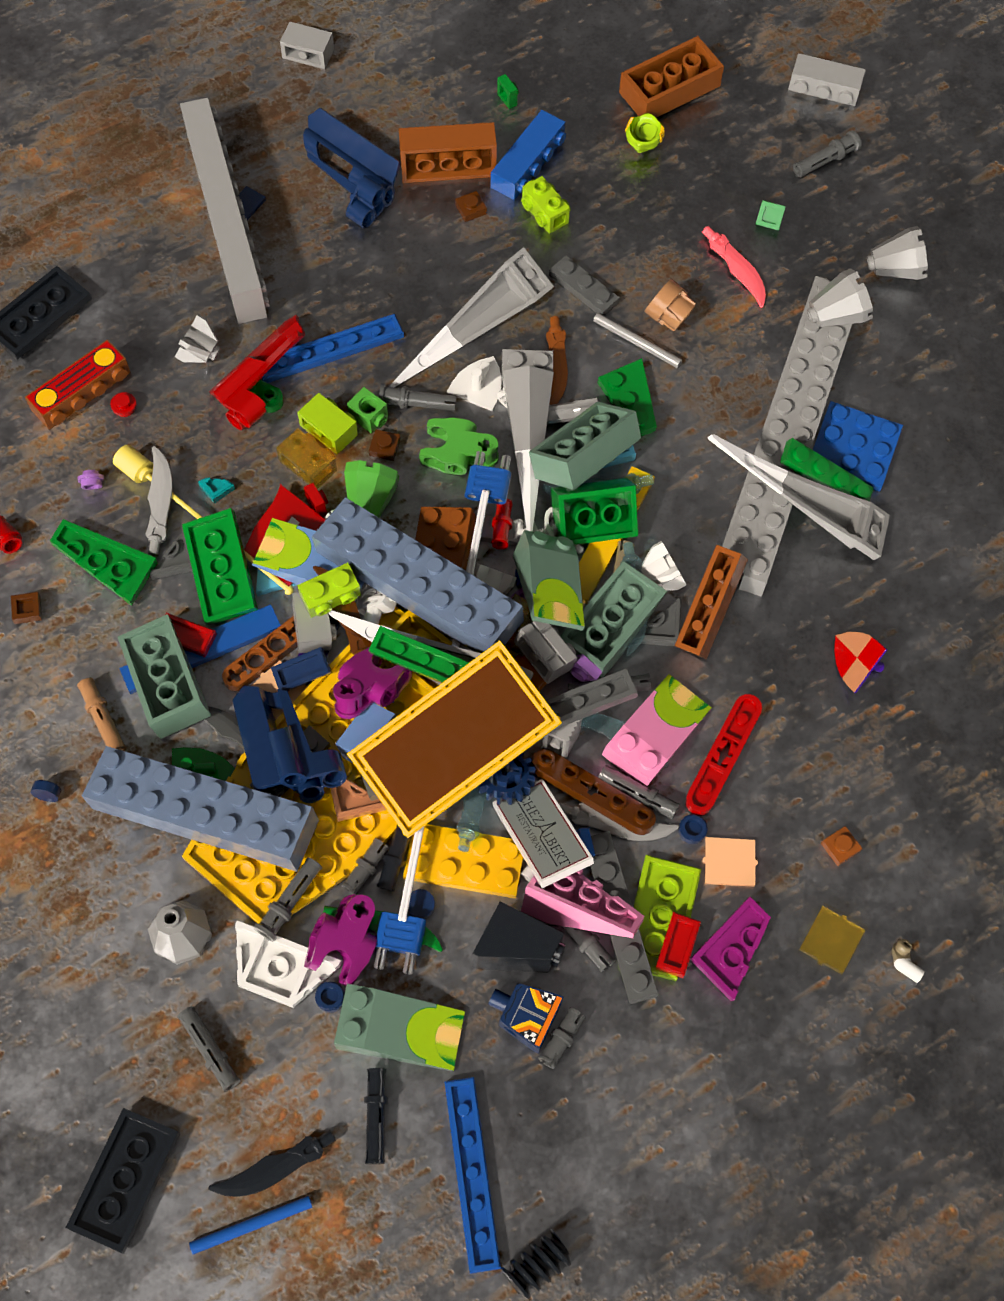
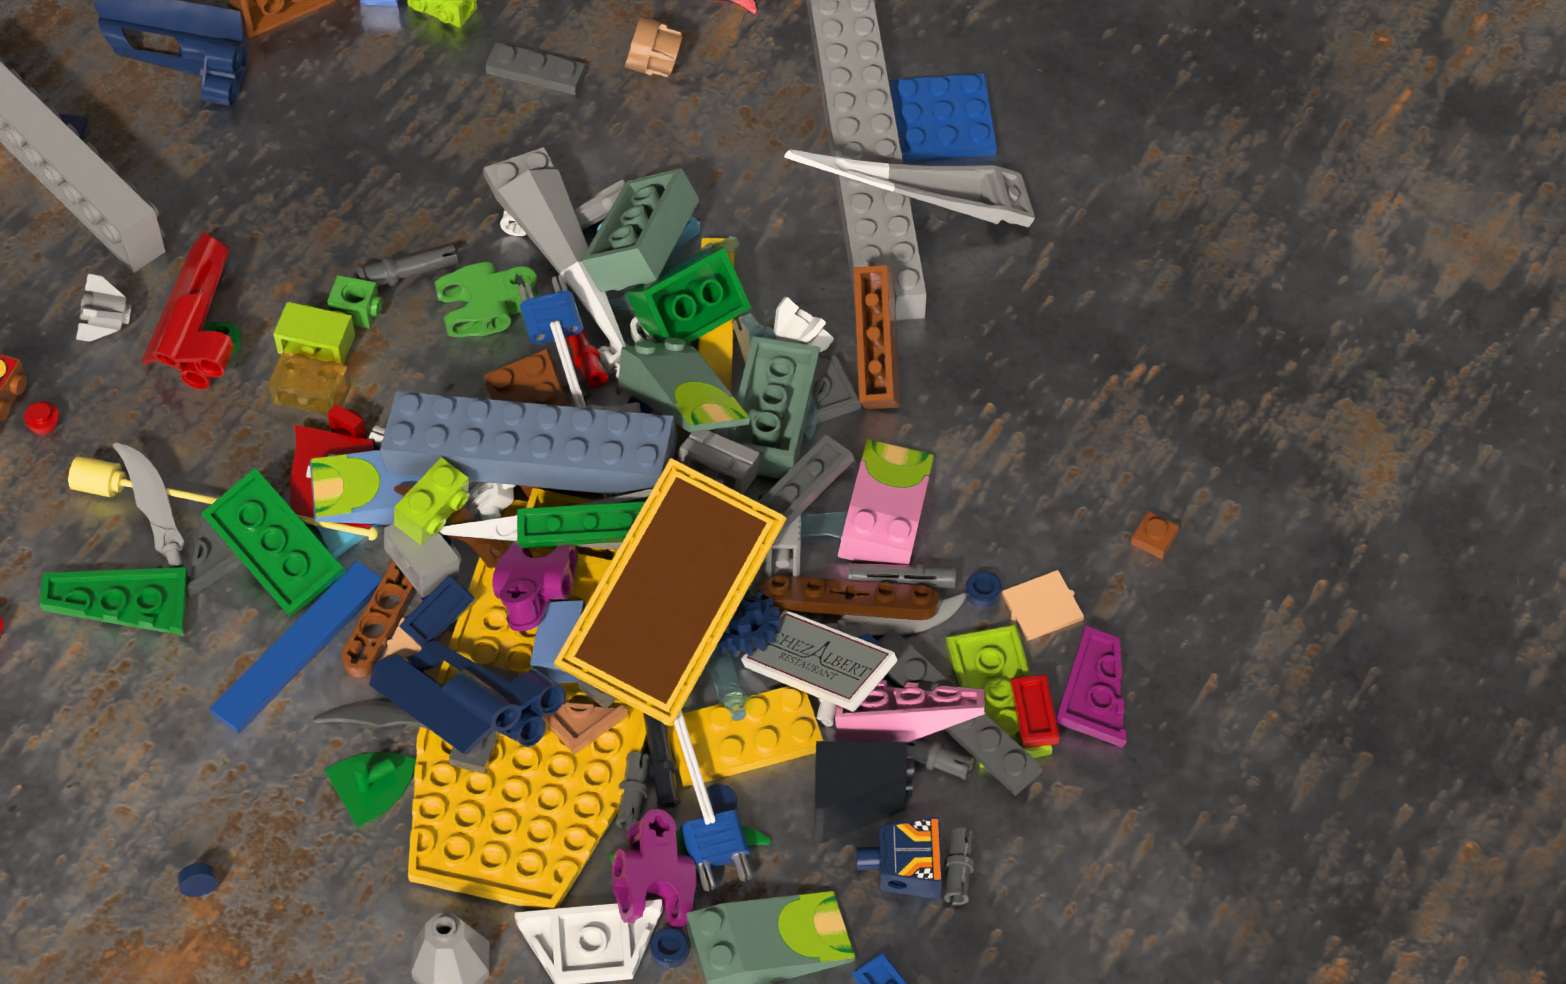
camera: 25 degrees left, 10 degrees down
reddish brown plate [11,592,42,624] -> none
medium lavender plate [77,470,104,490] -> none
medium nougat pin [77,678,127,751] -> none
sand blue brick [82,746,319,872] -> none
sand green slope [118,614,211,739] -> none
red tile [165,612,217,657] -> none
teal tile [198,477,235,504] -> none
dark grey pin [253,857,322,942] -> none
blue tile [261,314,404,383] -> none
bright green cone [344,460,400,518] -> none
reddish brown plate [369,429,401,461] -> none
light grey plate [389,247,554,388] -> none
white shield [447,356,502,411] -> none
reddish brown plate [455,191,487,222] -> none
dark orange sword [546,316,568,405] -> none
medium lavender plate [571,654,602,682] -> none
light grey bar [593,313,682,368] -> none
green wing [597,358,657,437] -> none
red piece [685,694,762,815] -> none
green plate [780,438,874,501] -> none
clear yellow piece [799,906,865,974] -> none
shield [834,632,887,693] -> none
arm [891,939,925,983] -> none

